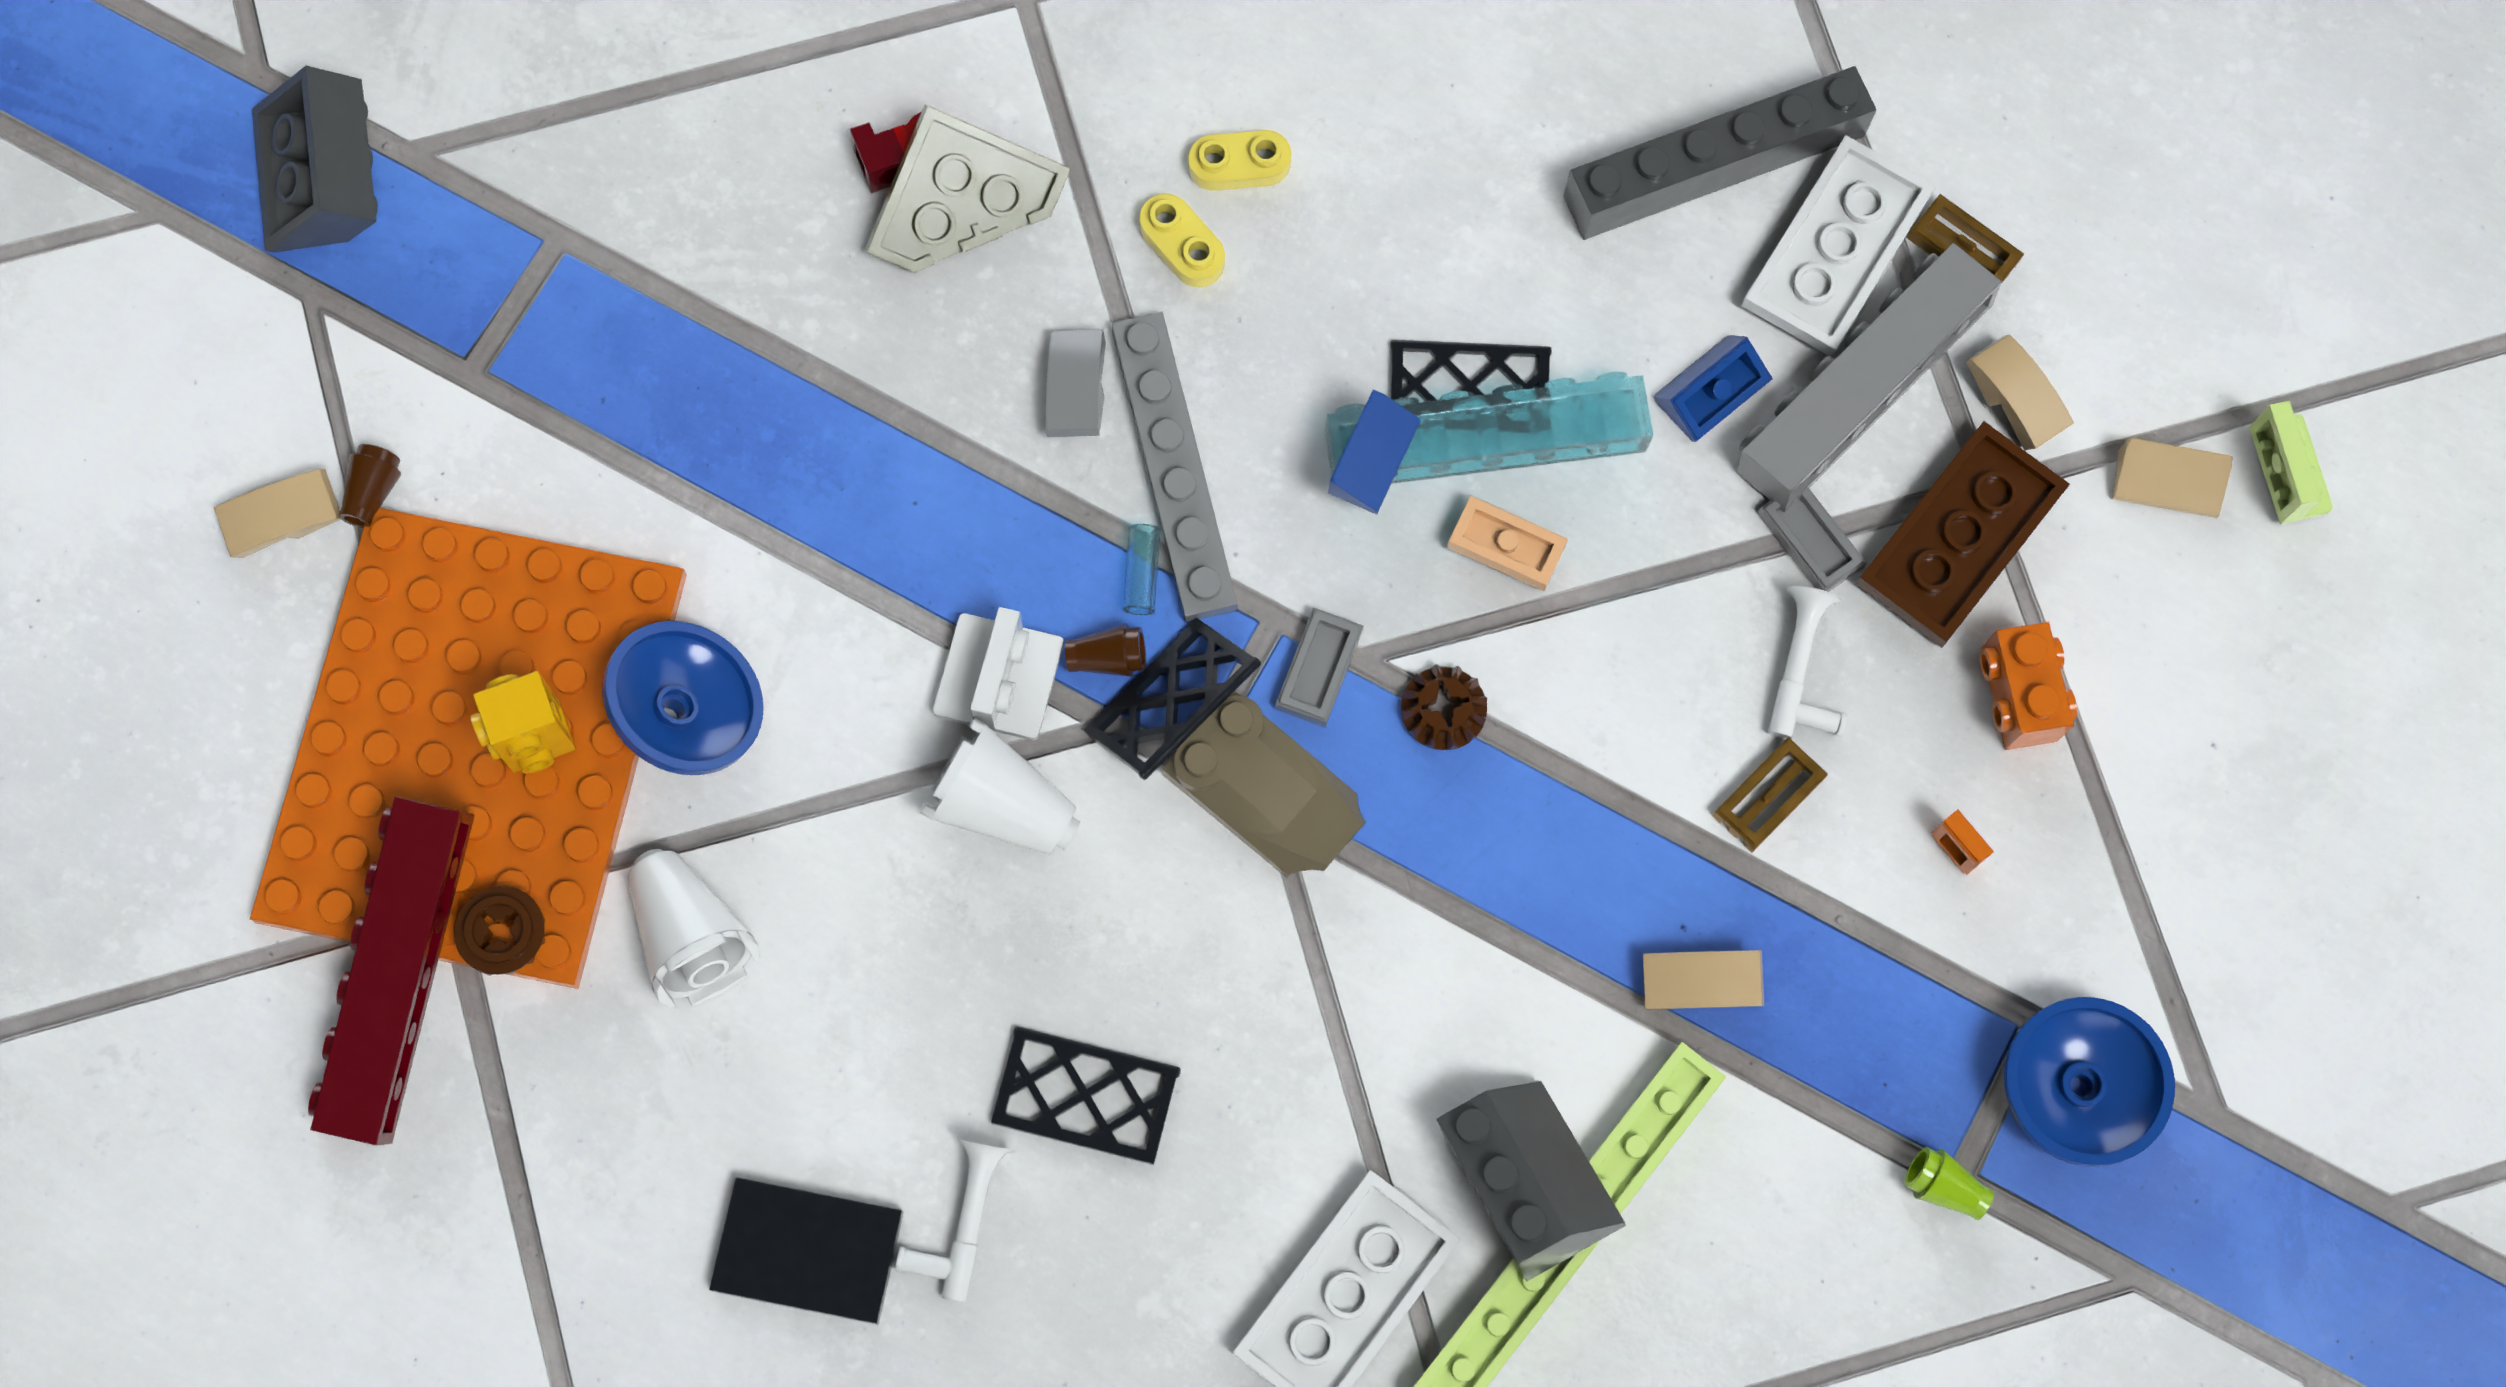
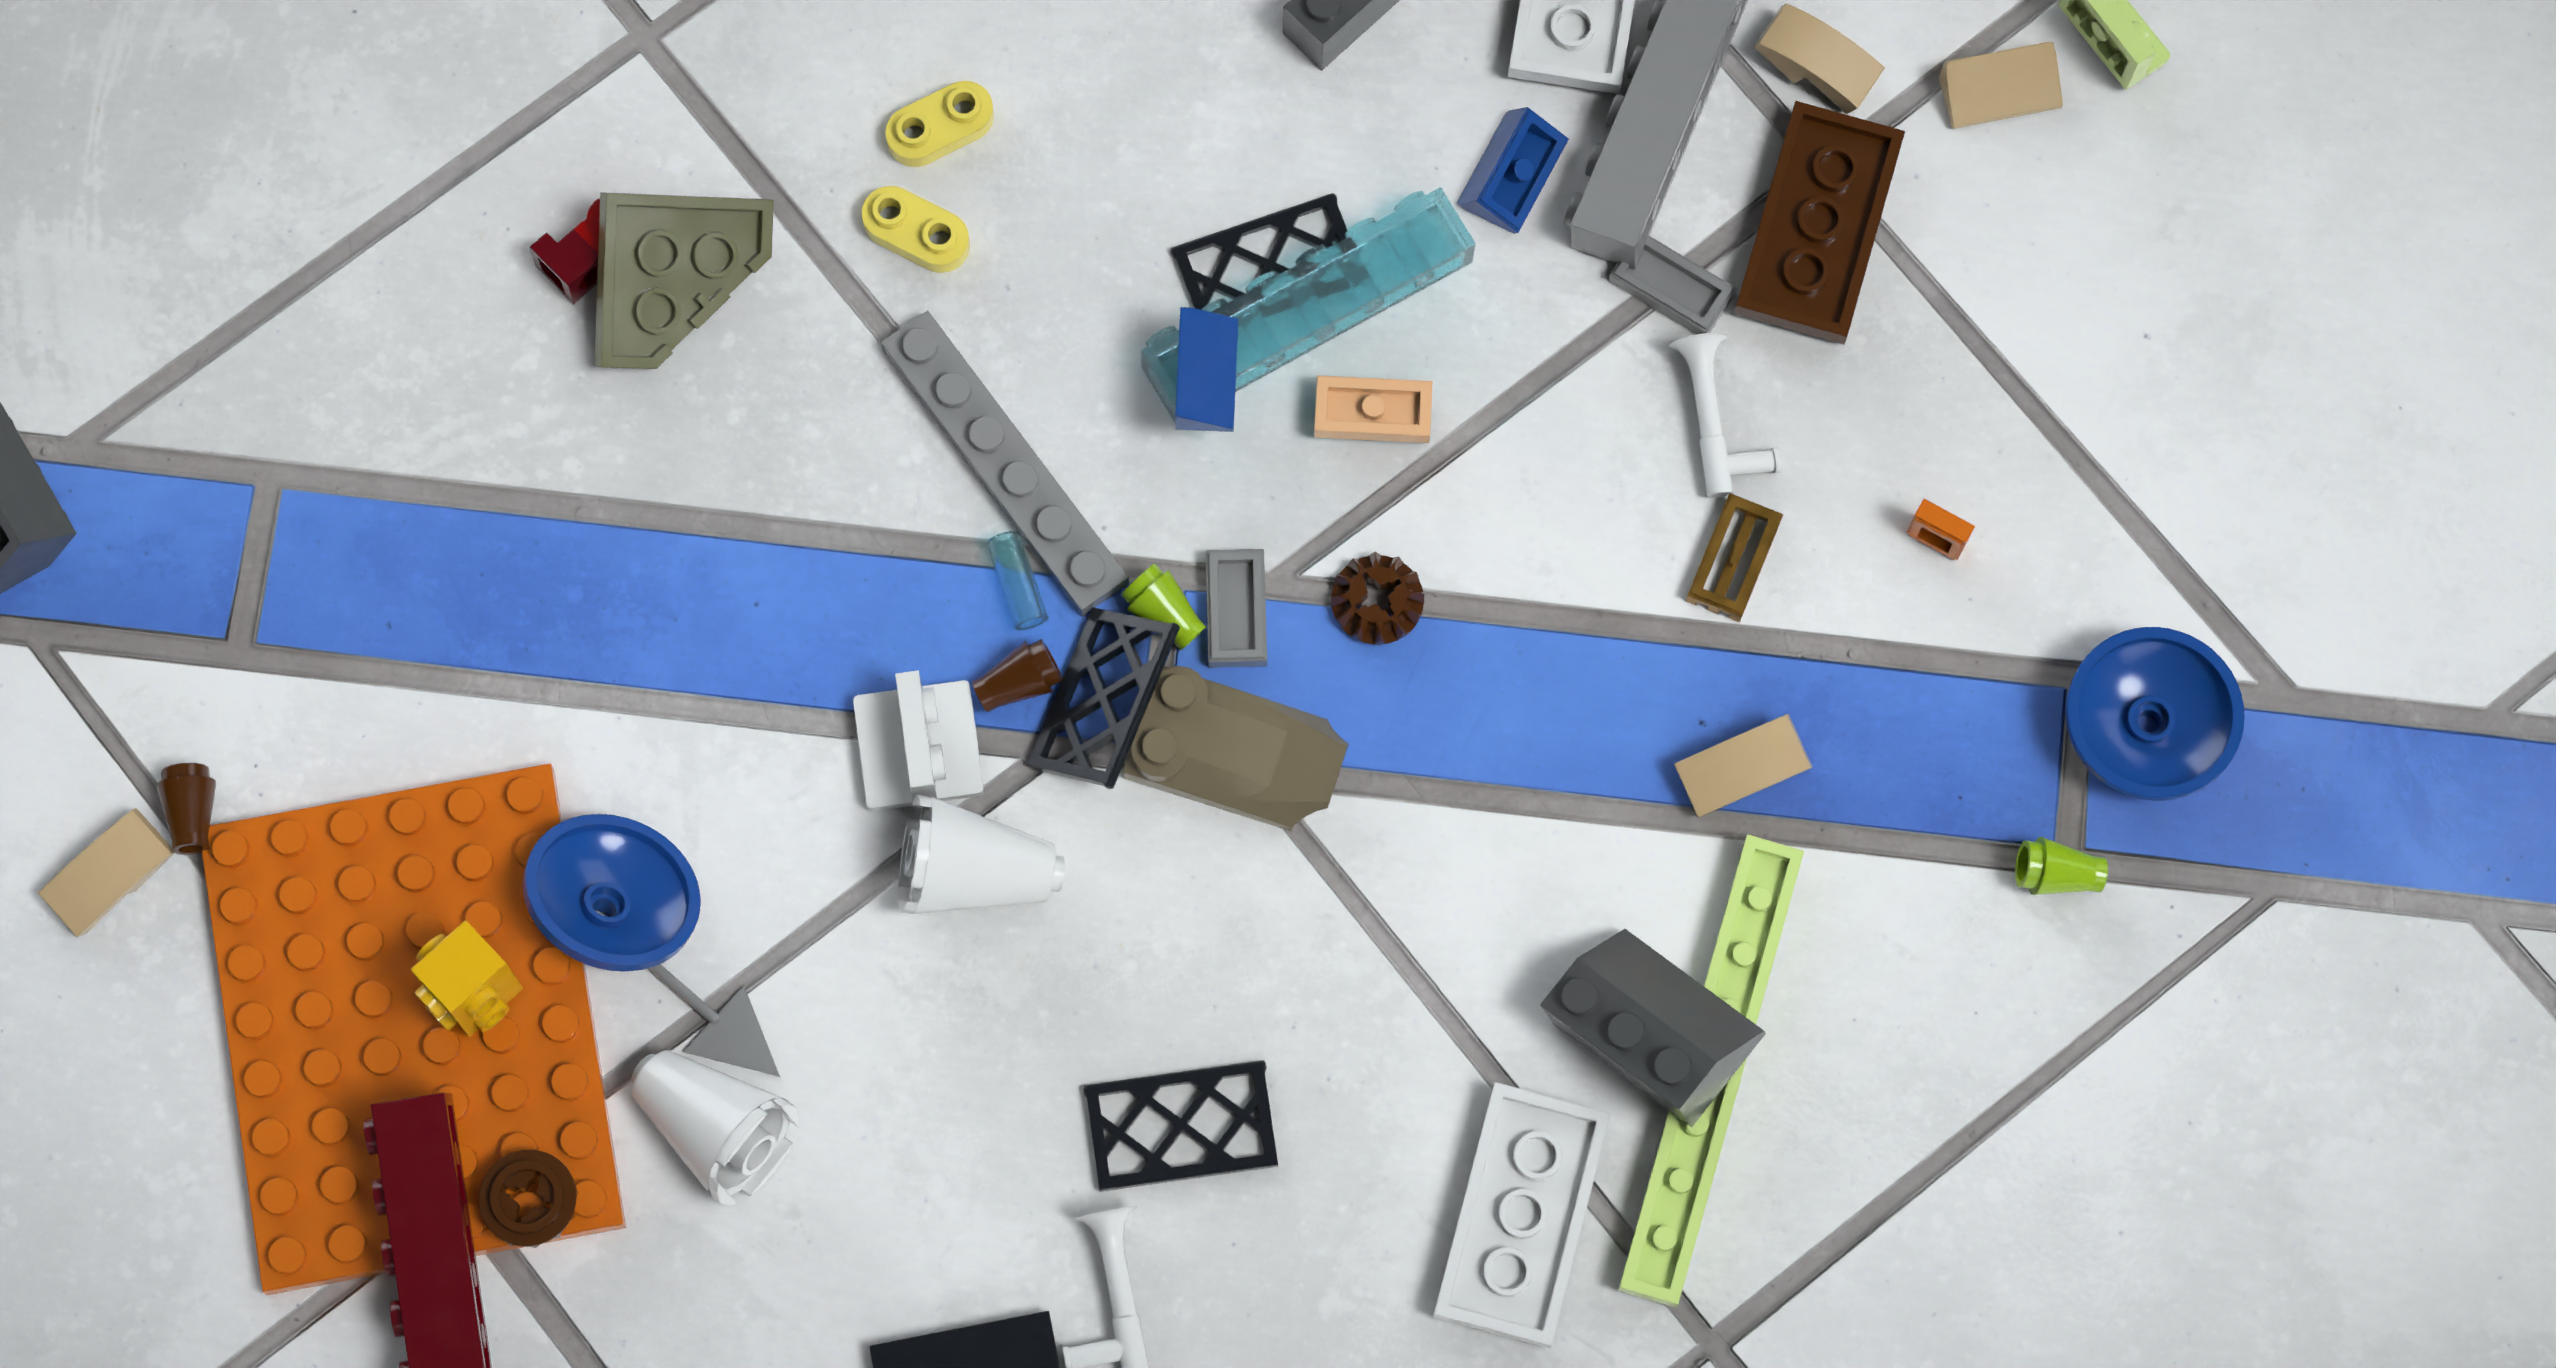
camera: 20 degrees left, 0 degrees up
light grey slope [1045,329,1106,437] -> none
orange brick [1980,622,2077,750] -> none
none -> light grey piece [648,964,780,1077]
none -> lime cone [1121,563,1206,650]

